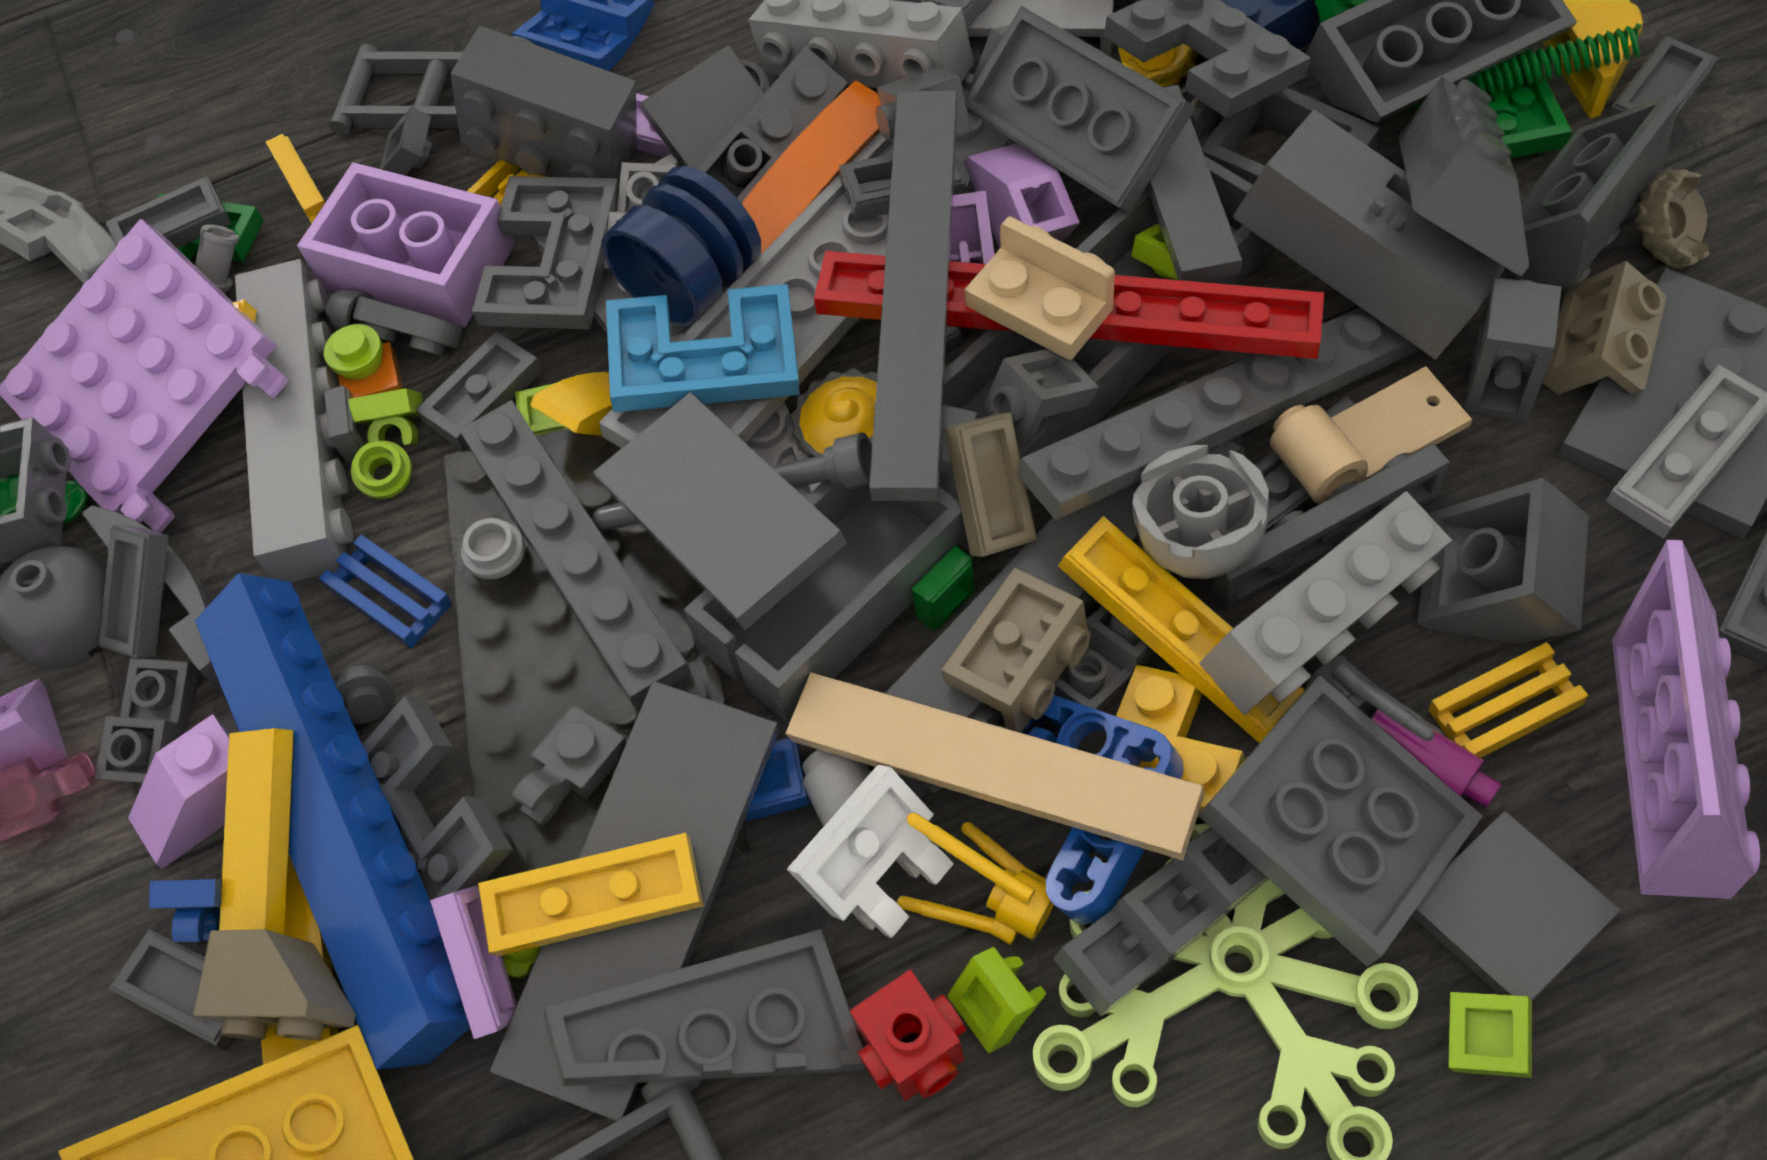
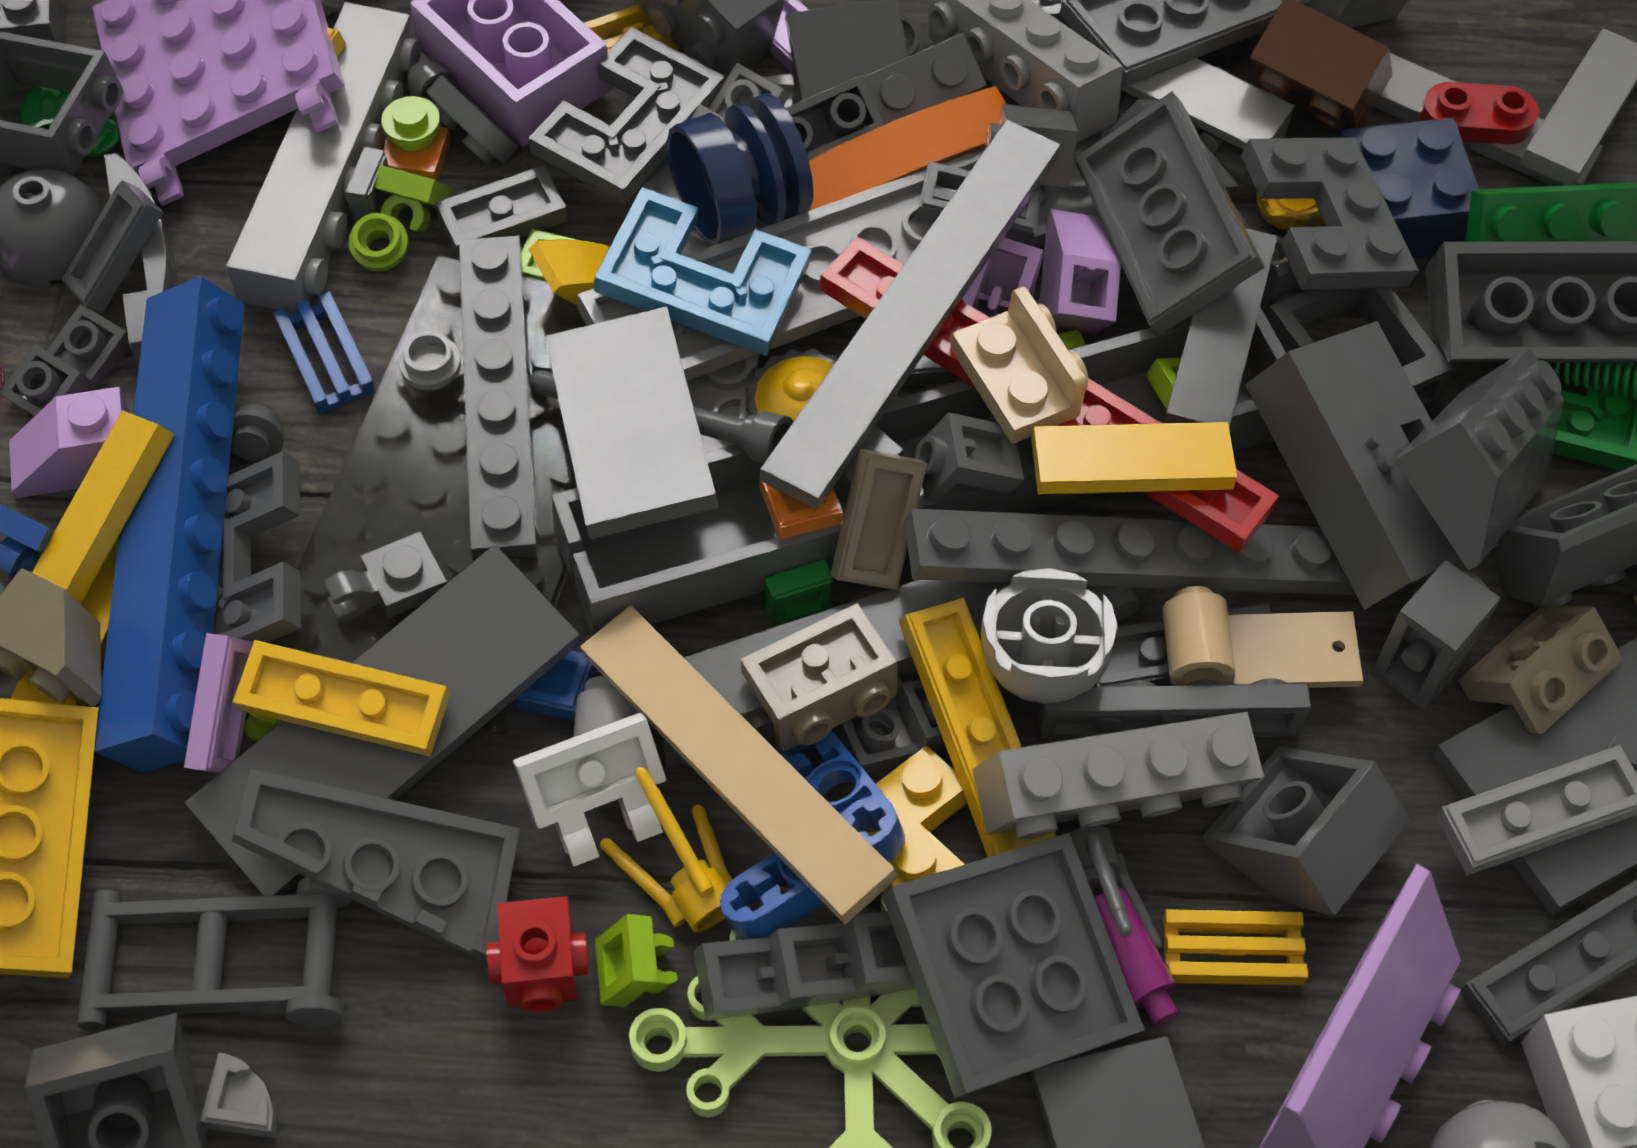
camera: 15 degrees right, 0 degrees up
none -> orange tile [759,481,843,540]
none -> yellow tile [1031,422,1237,494]

